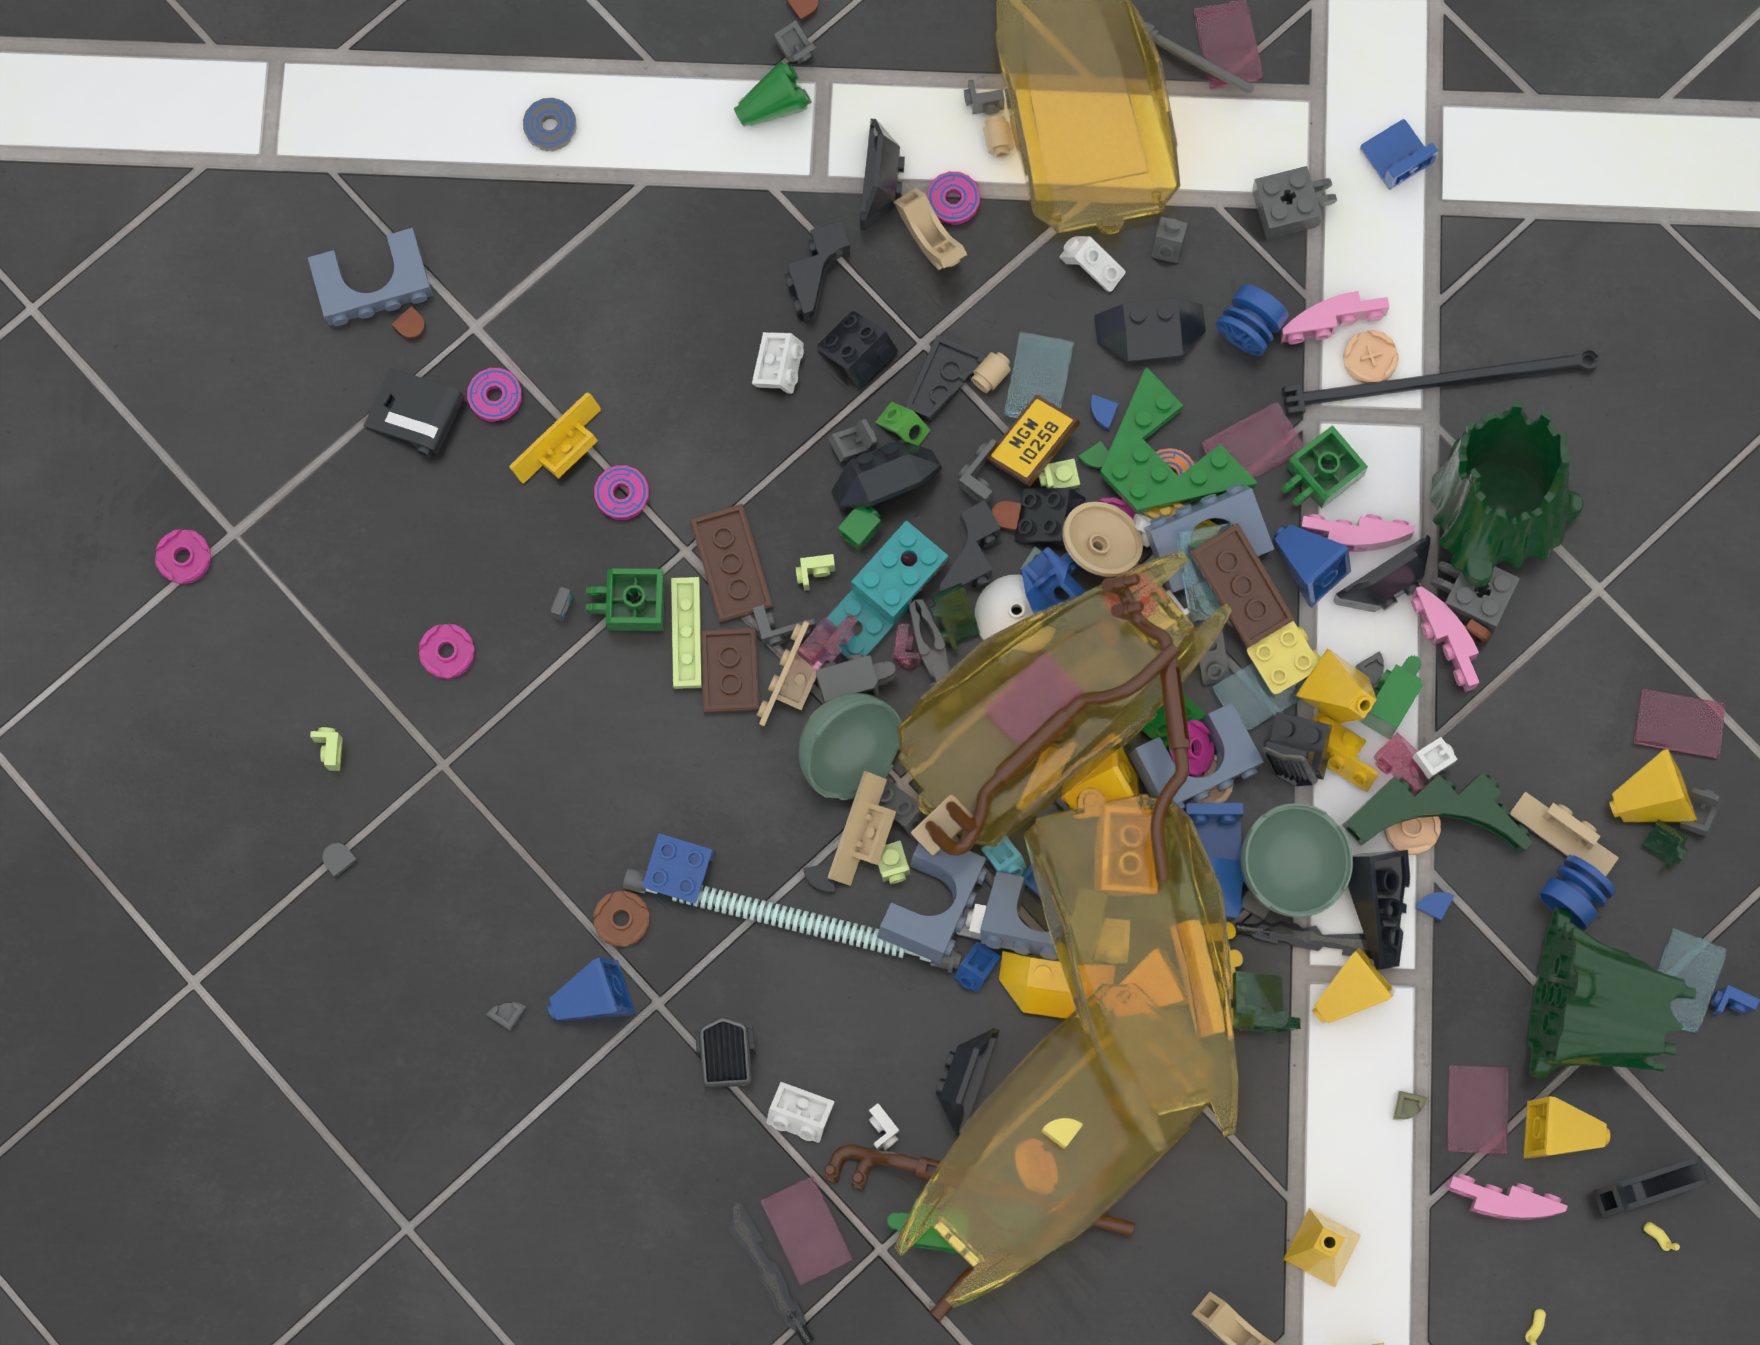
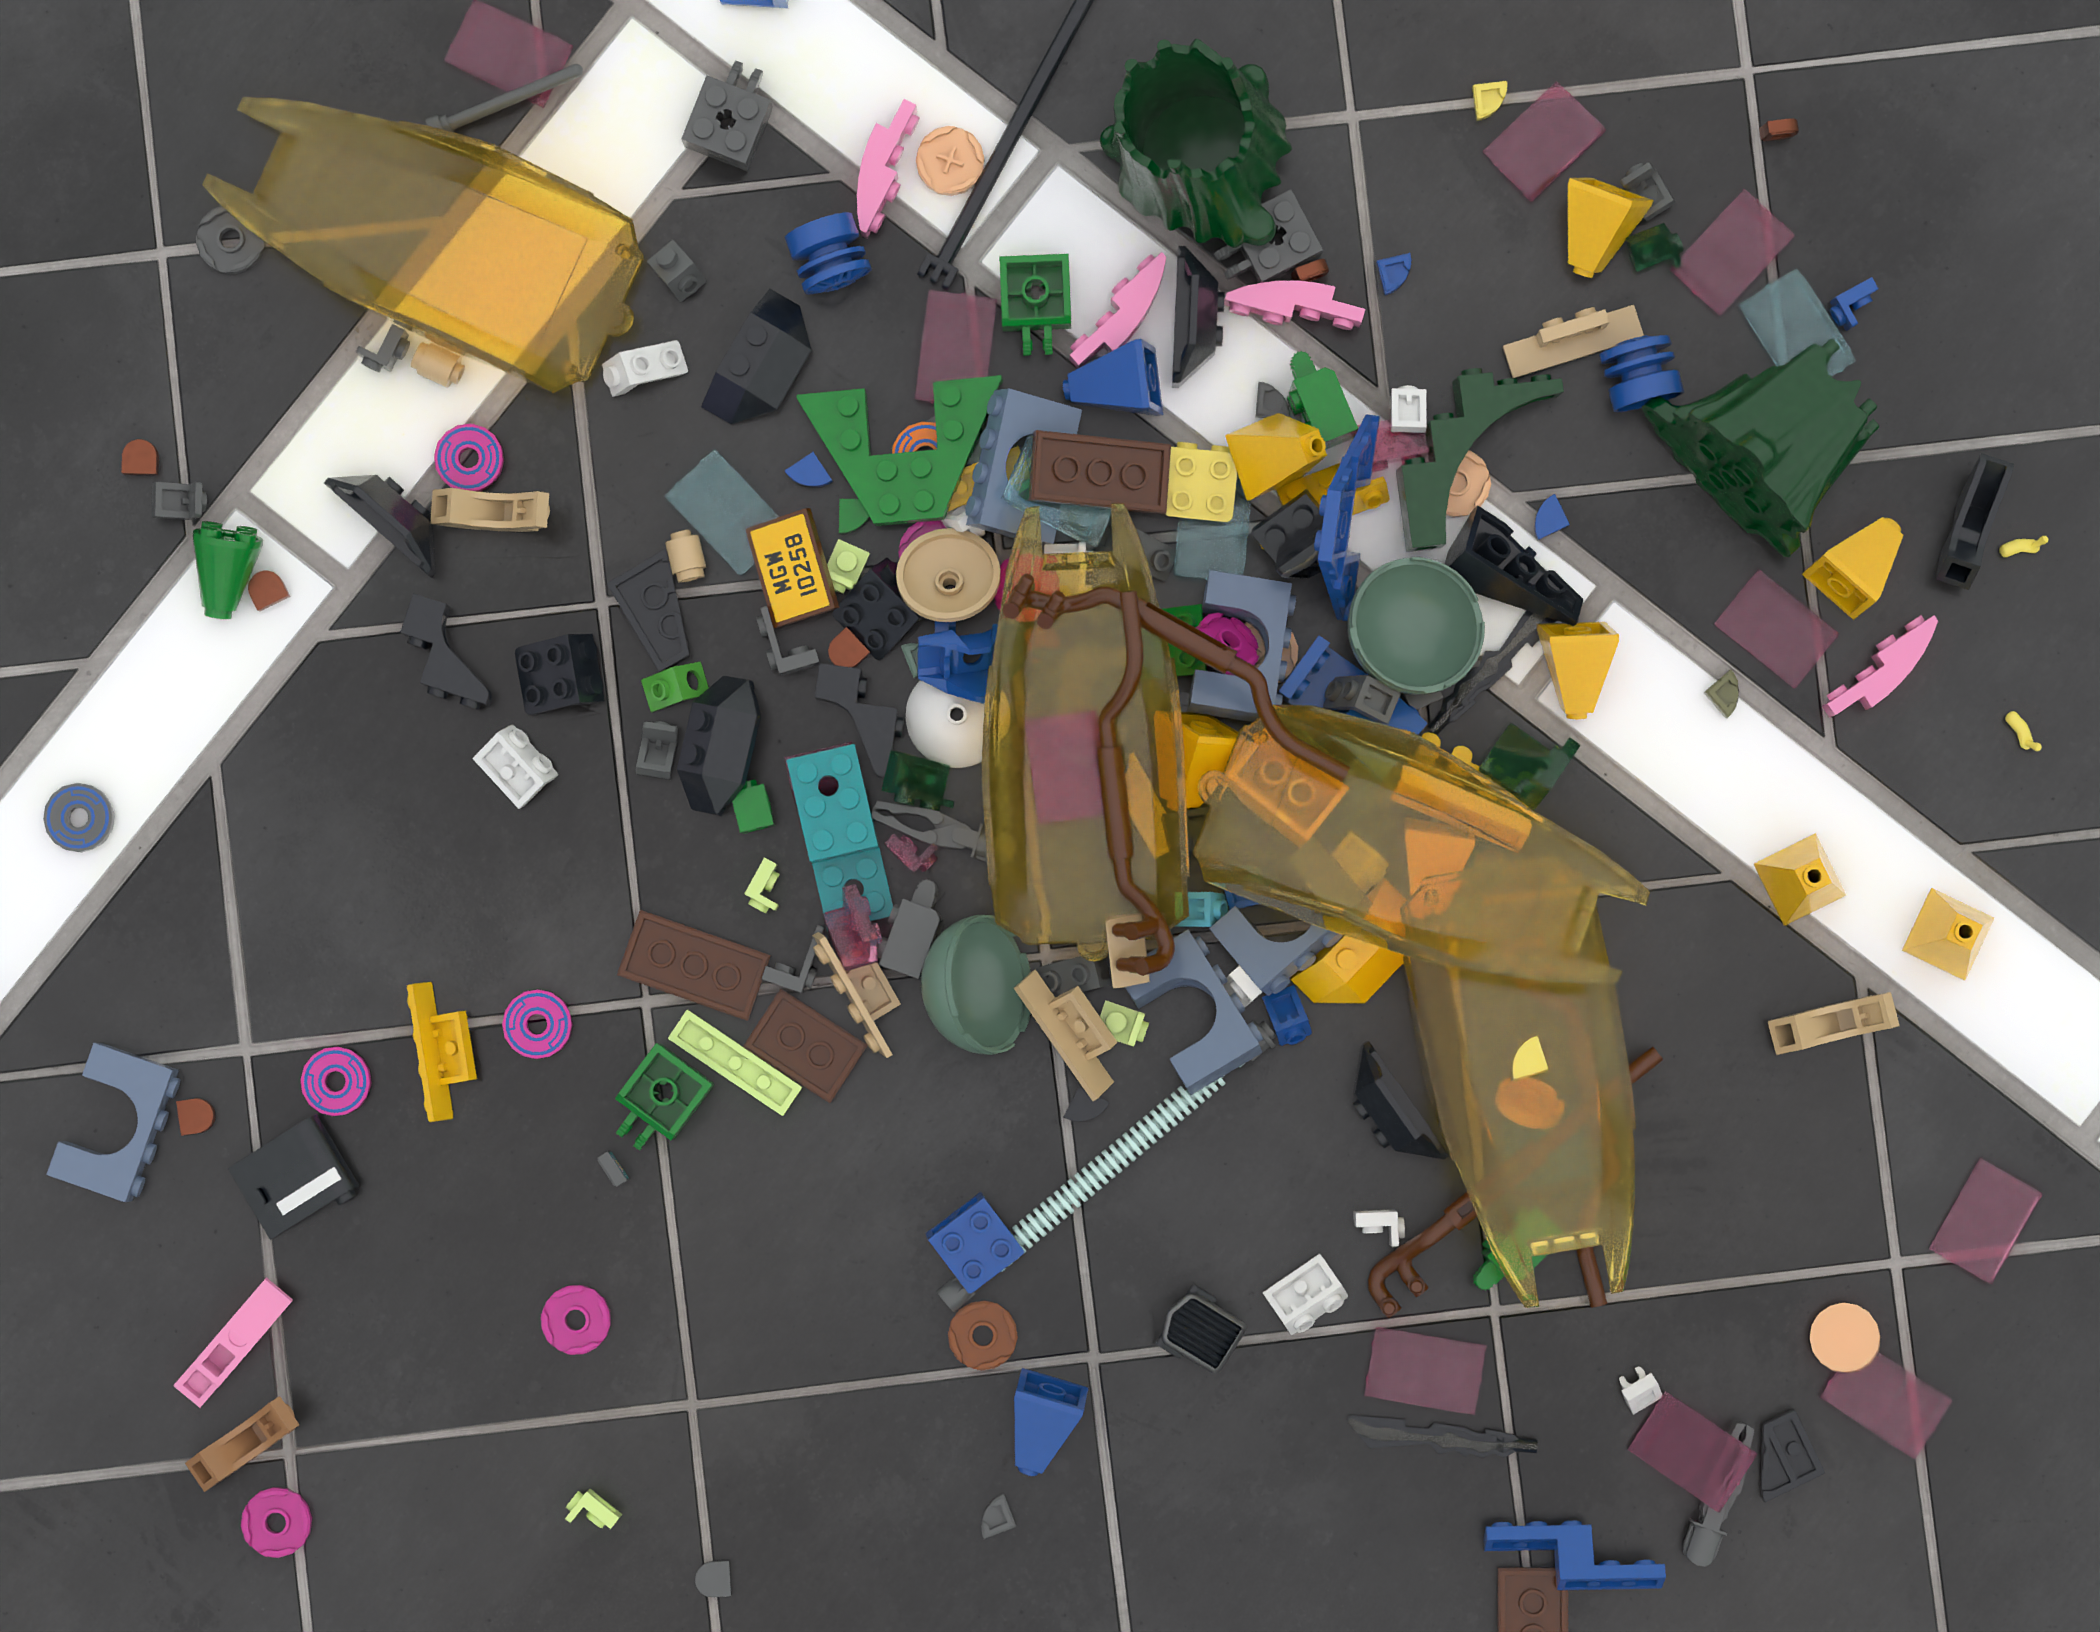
camera: 60 degrees left, 10 degrees up
none -> bright pink slope [173,1277,293,1408]
none -> medium nougat arch [185,1396,299,1492]
none -> copper tile [248,570,291,612]
none -> blue wing [1314,414,1380,621]
none -> dark grey bracket [1323,675,1401,725]
none -> blue tile [1376,253,1411,296]
none -> light yellow tile [1472,81,1507,121]
none -> clear pink piece [1670,189,1795,316]

